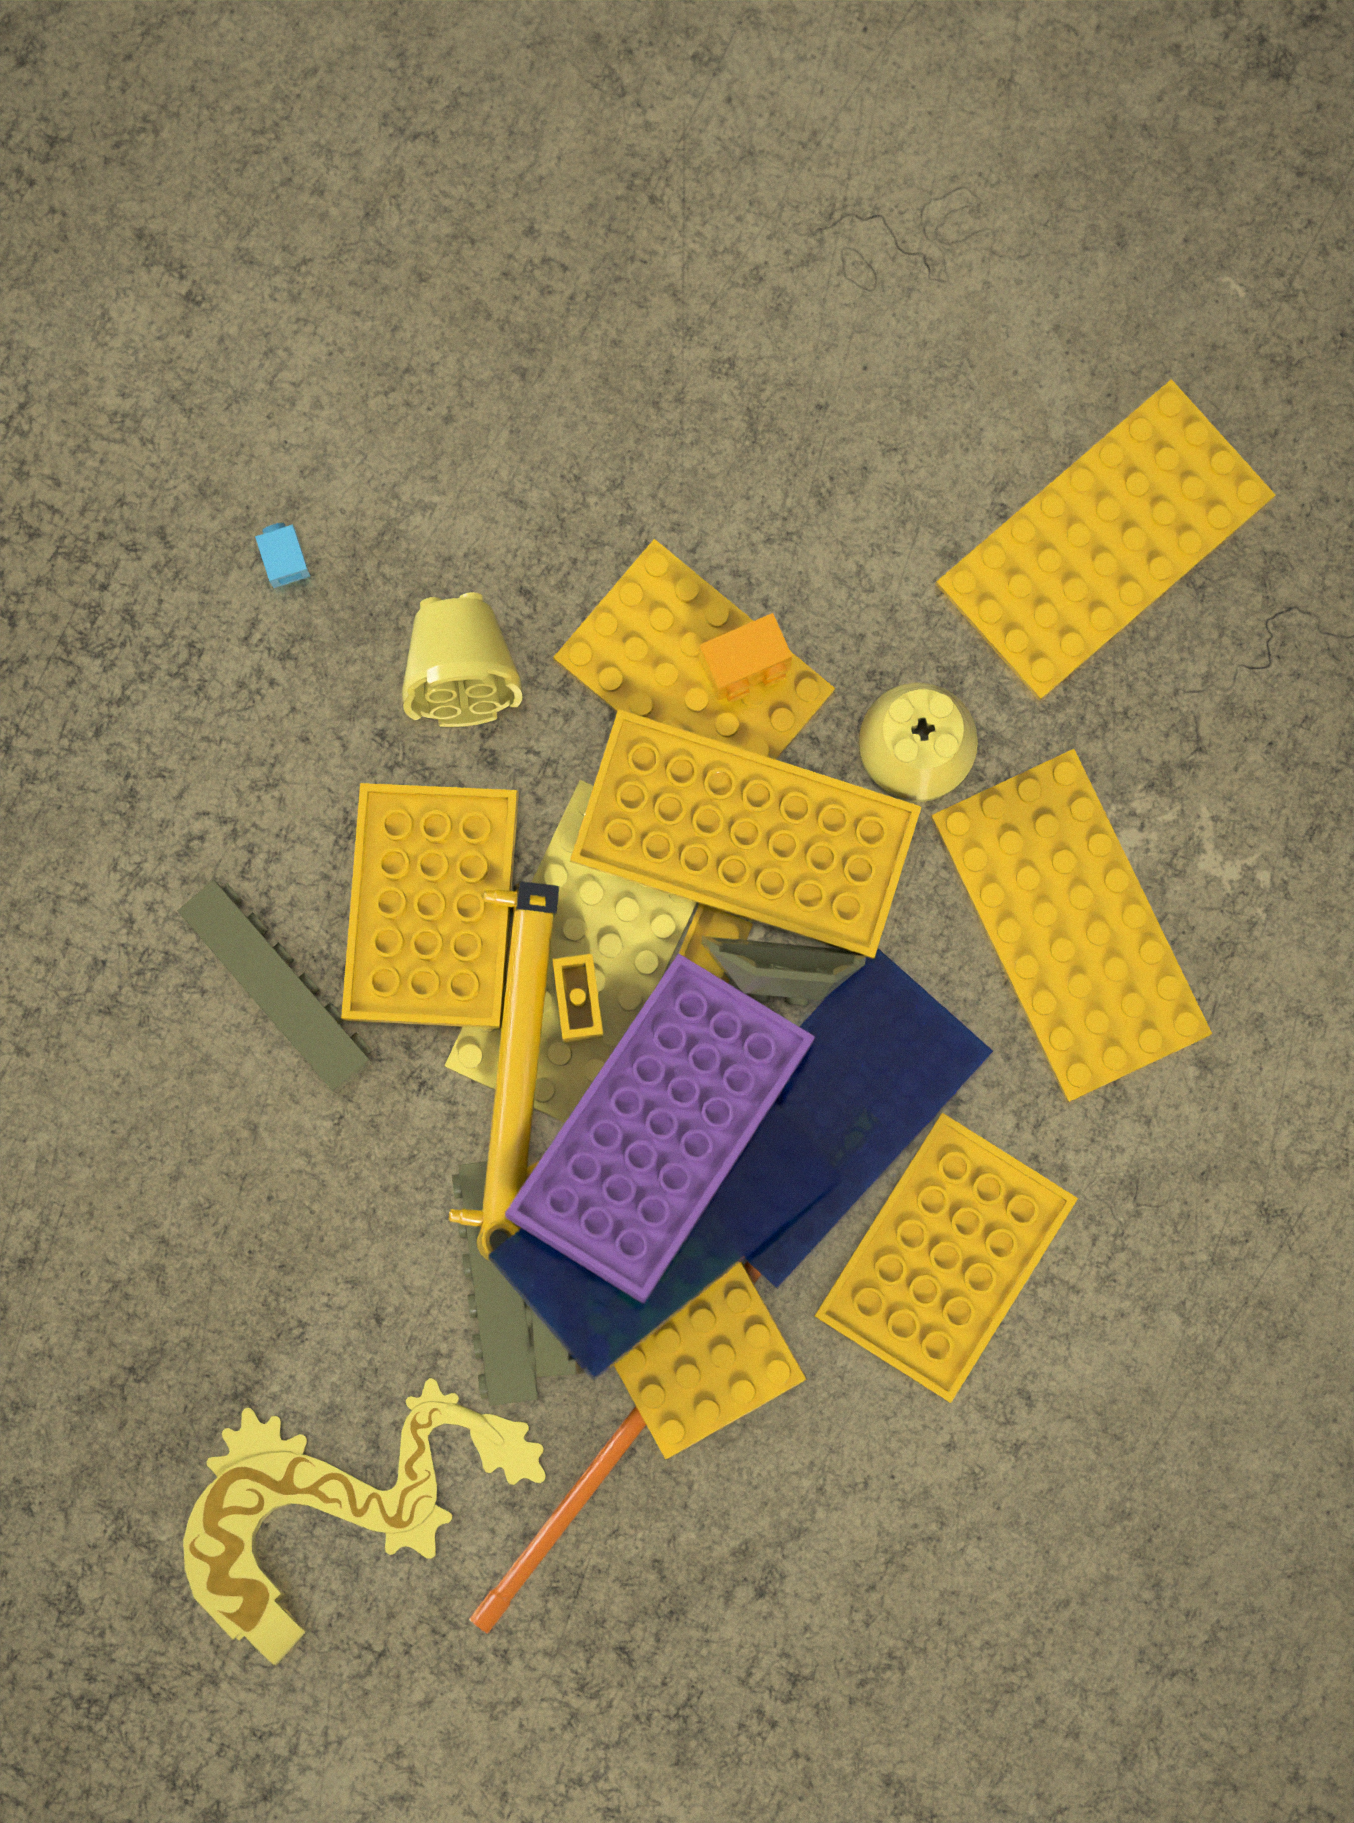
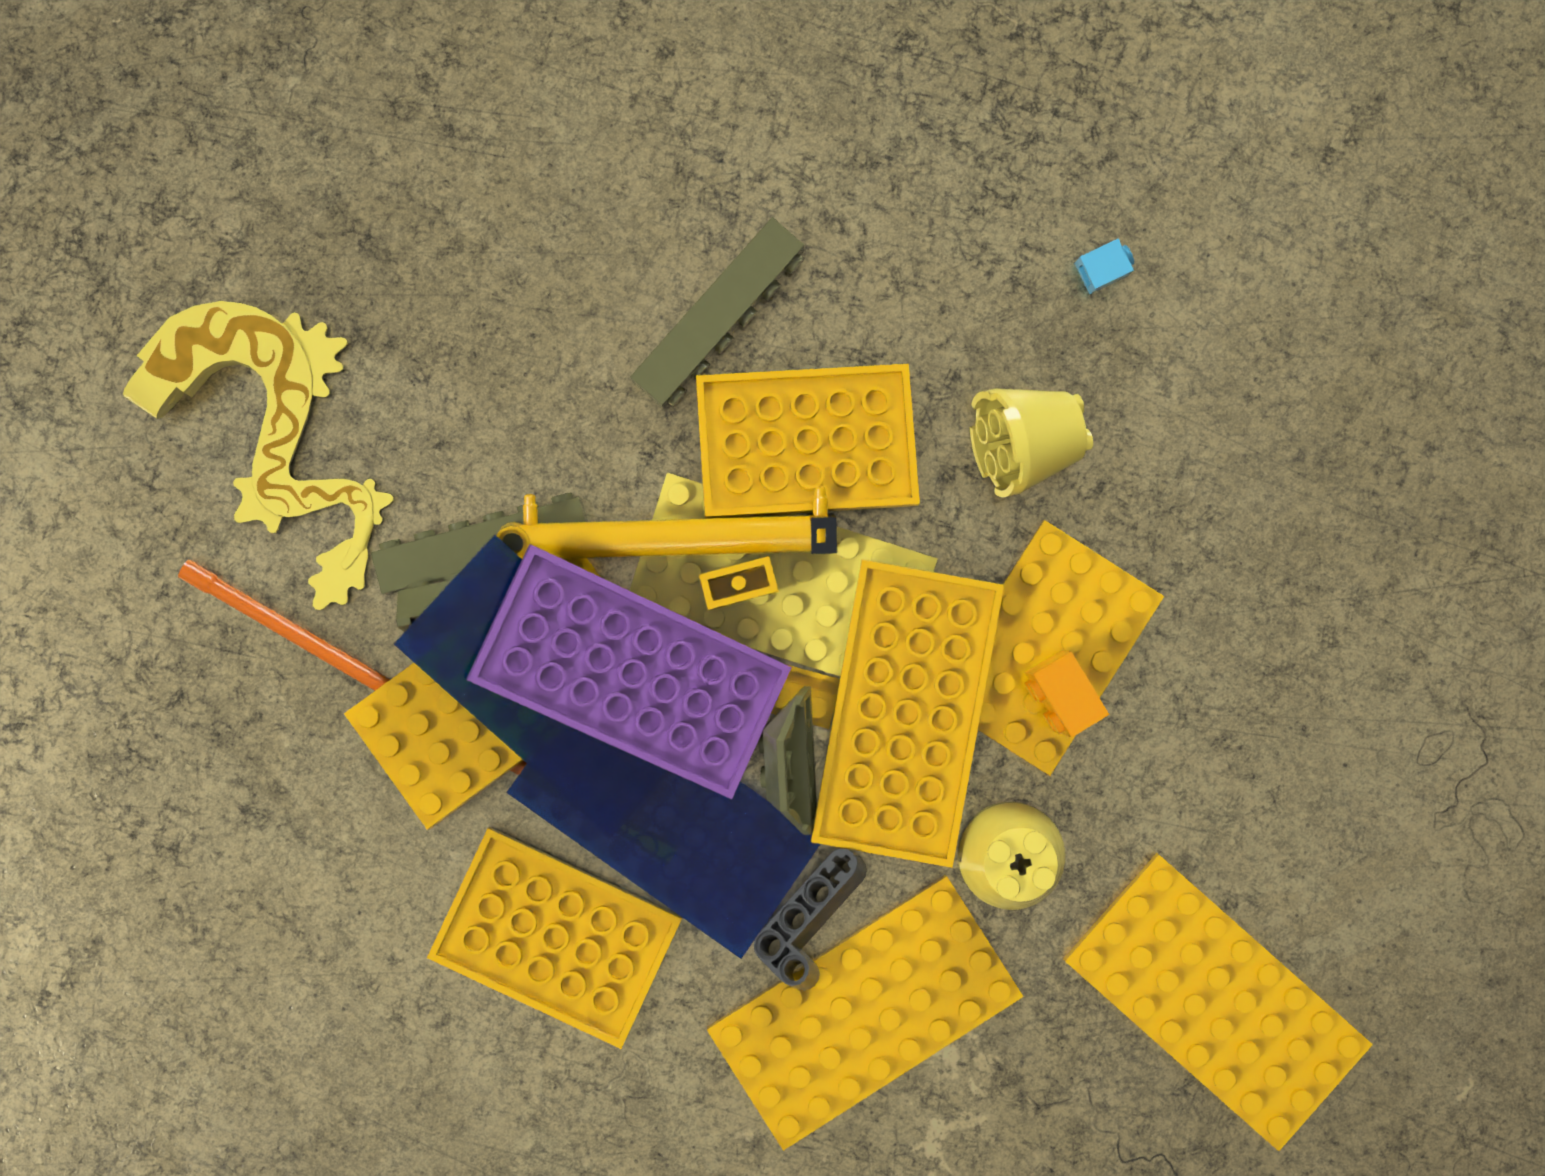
camera: 75 degrees right, 5 degrees up
none -> dark grey beam [754,848,867,991]

